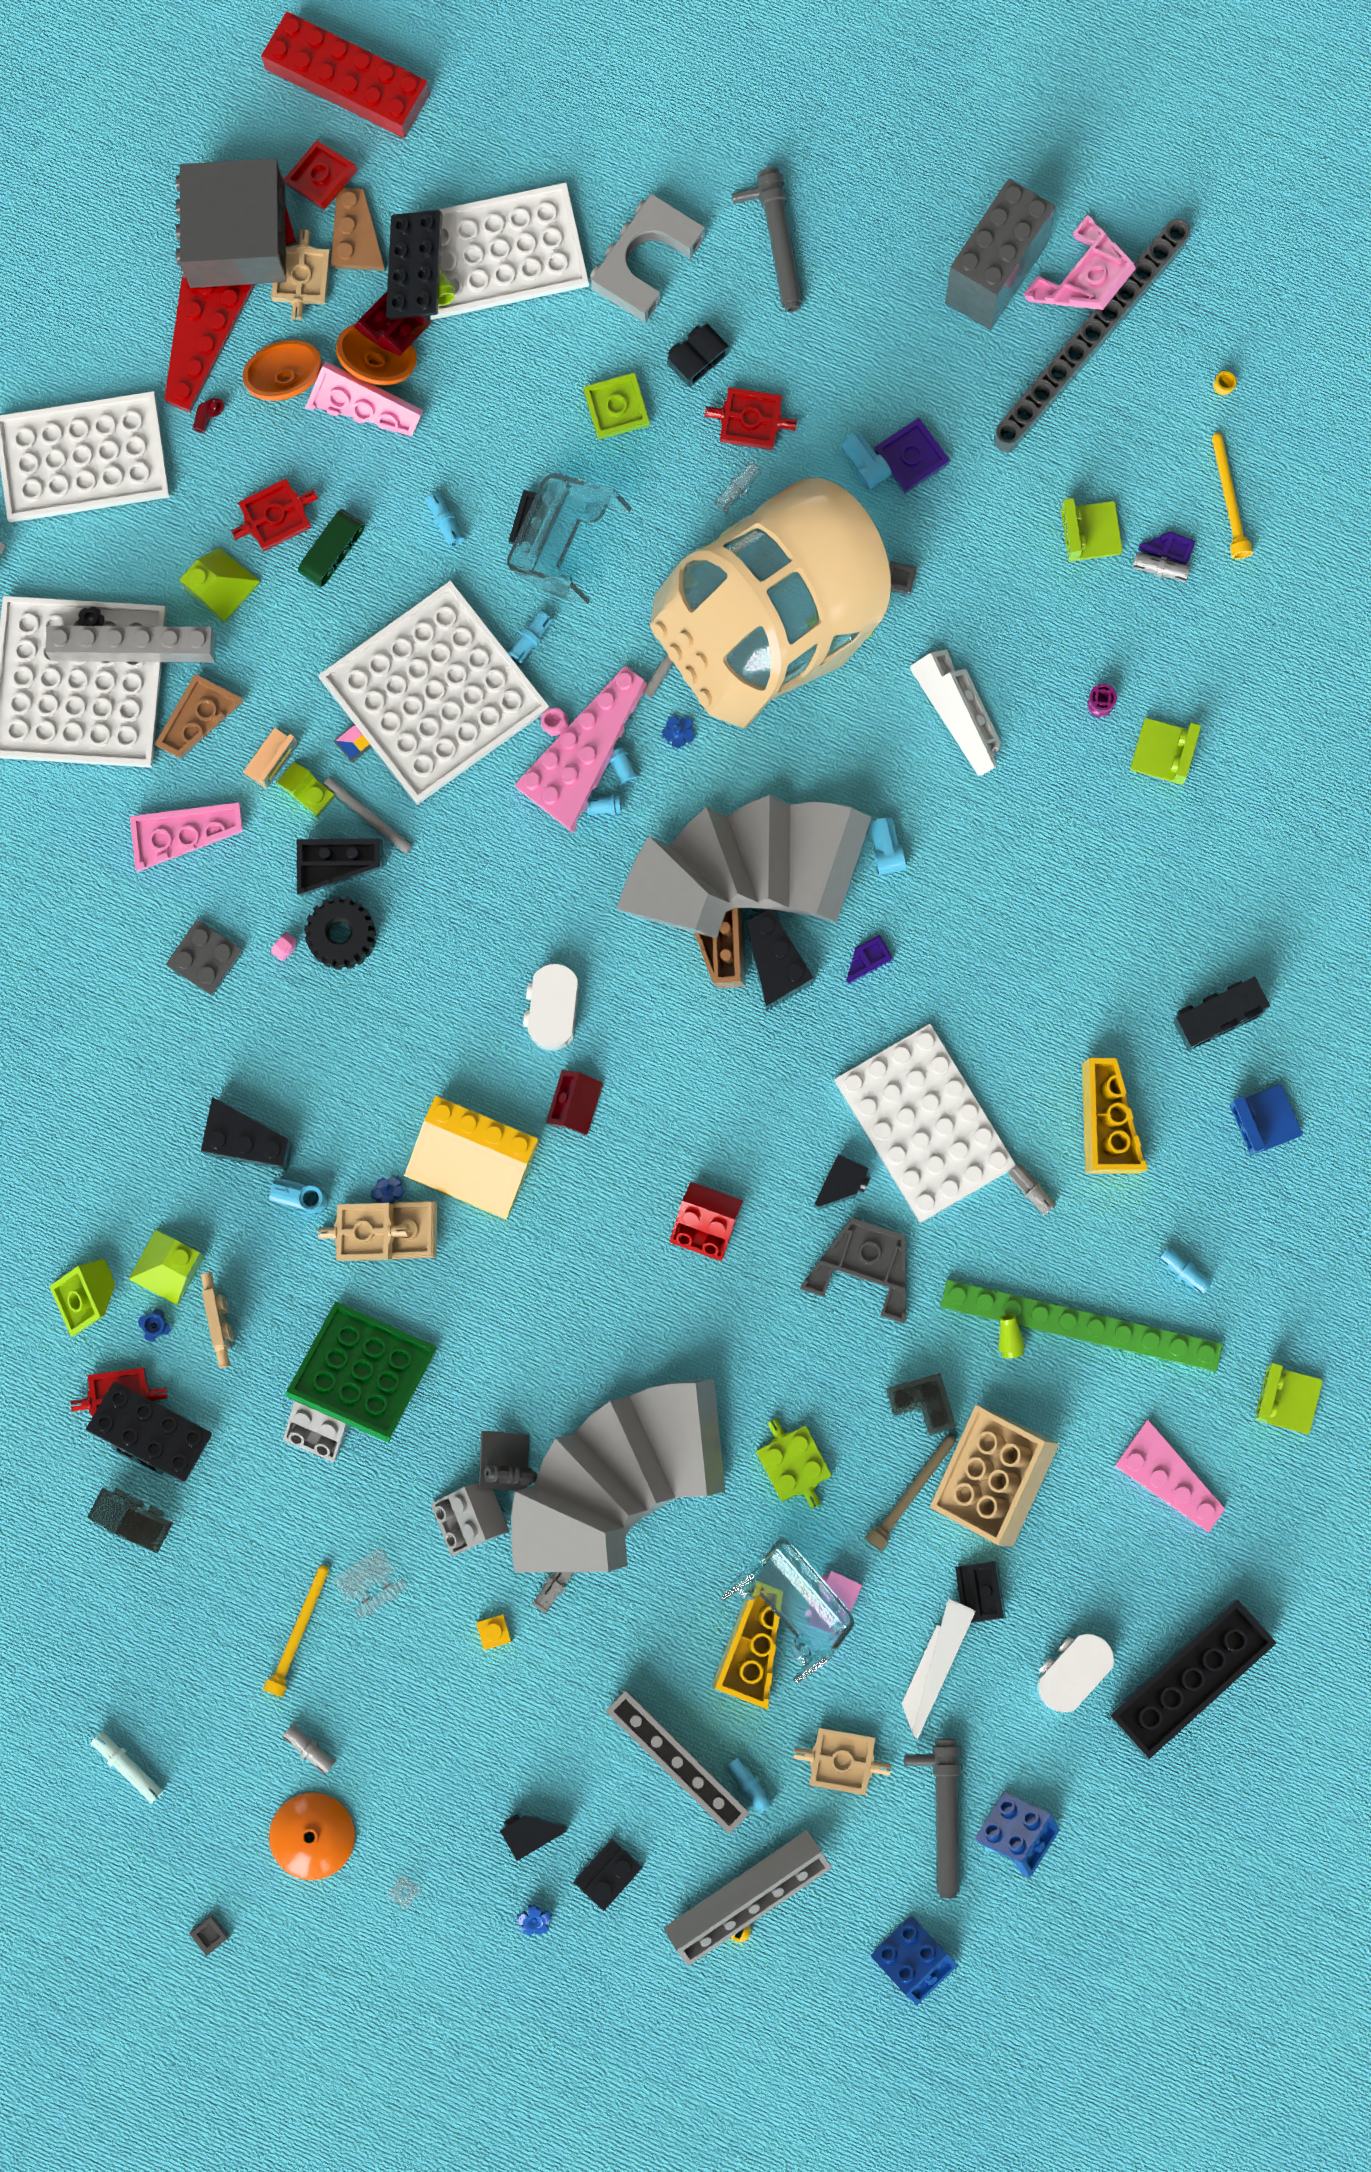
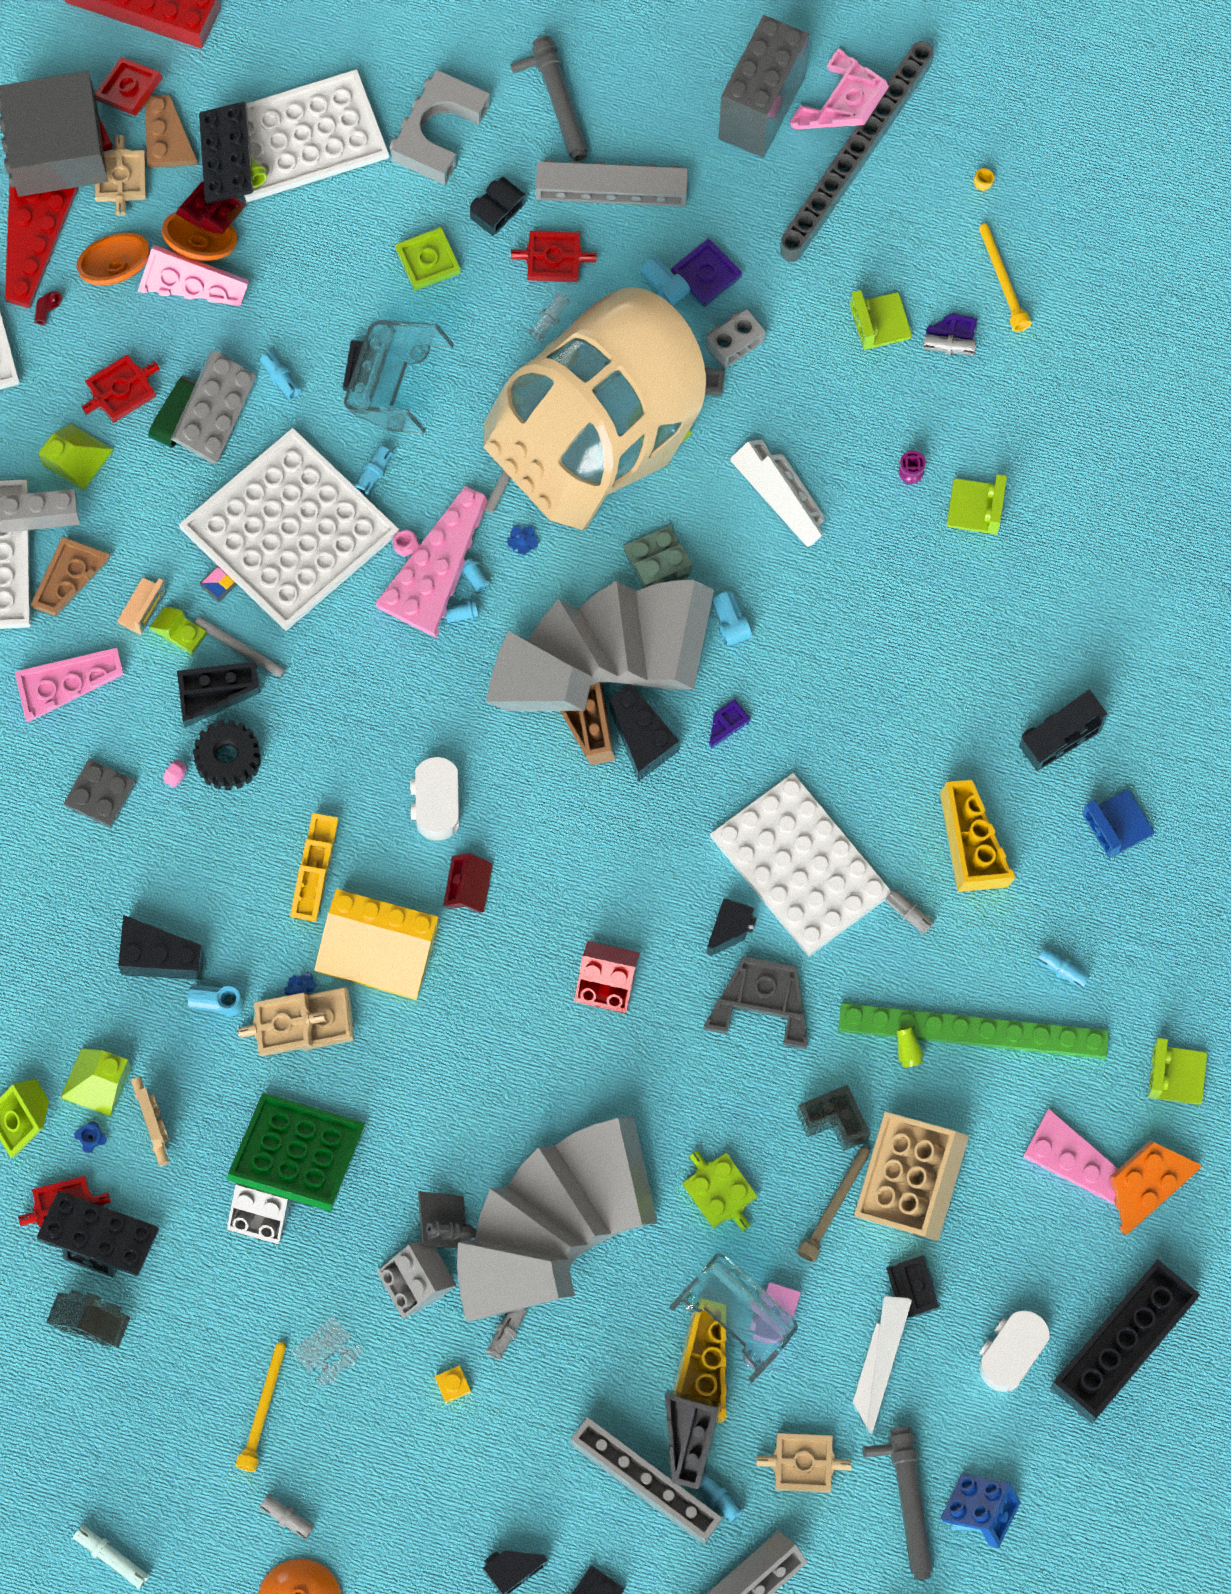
camera: 15 degrees left, 10 degrees down
none -> light grey plate [171,350,257,464]
none -> yellow slope [290,813,339,922]
none -> light grey brick [536,160,688,207]
none -> sand green plate [623,526,692,588]
none -> black wedge [665,1389,722,1490]
none -> light grey brick [706,309,766,369]
none -> orange wing [1110,1141,1201,1235]

